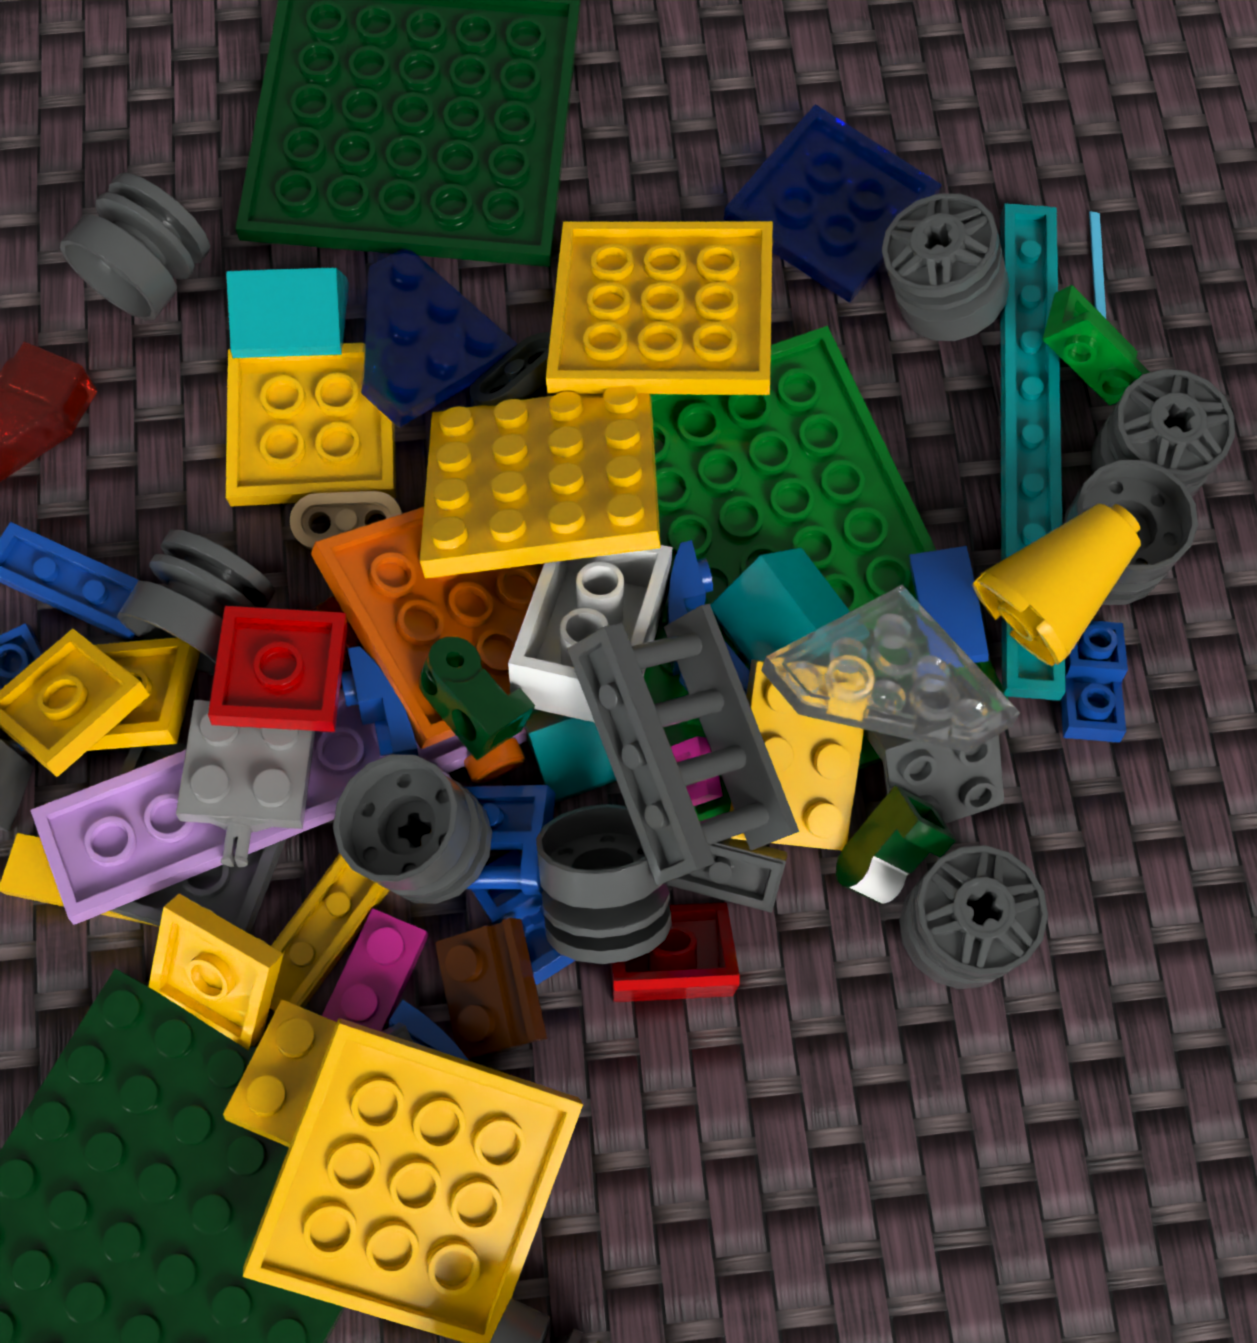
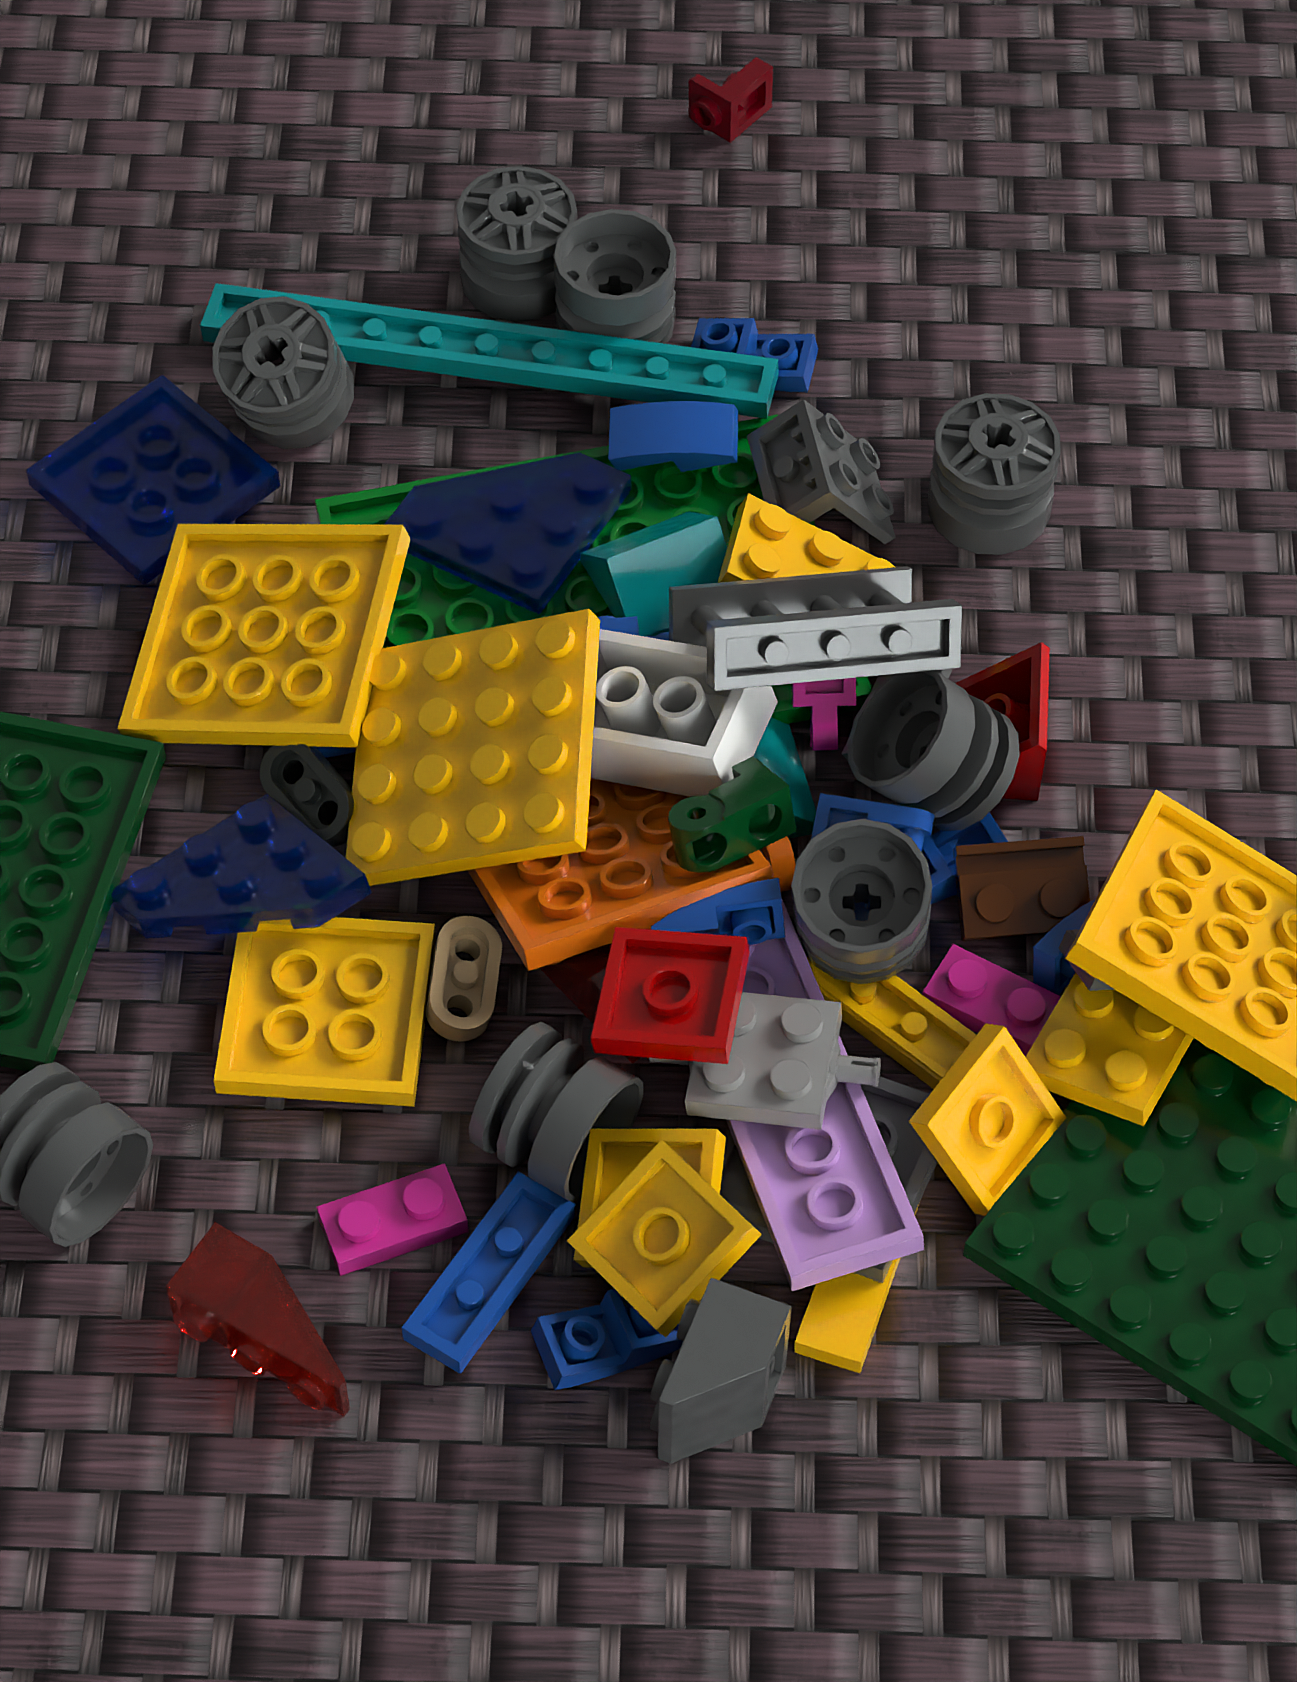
camera: 80 degrees left, 15 degrees down
teal slope [226,268,349,358] -> none
clear plate [761,585,1020,752] -> none
dark green leg [836,785,956,904] -> none
yellow cone [972,503,1141,666] -> none
green bracket [1042,285,1150,406] -> none
medium azure piece [1089,211,1106,318] -> none
none -> dark pink plate [316,1163,469,1276]
none -> clear blue plate [384,452,631,615]

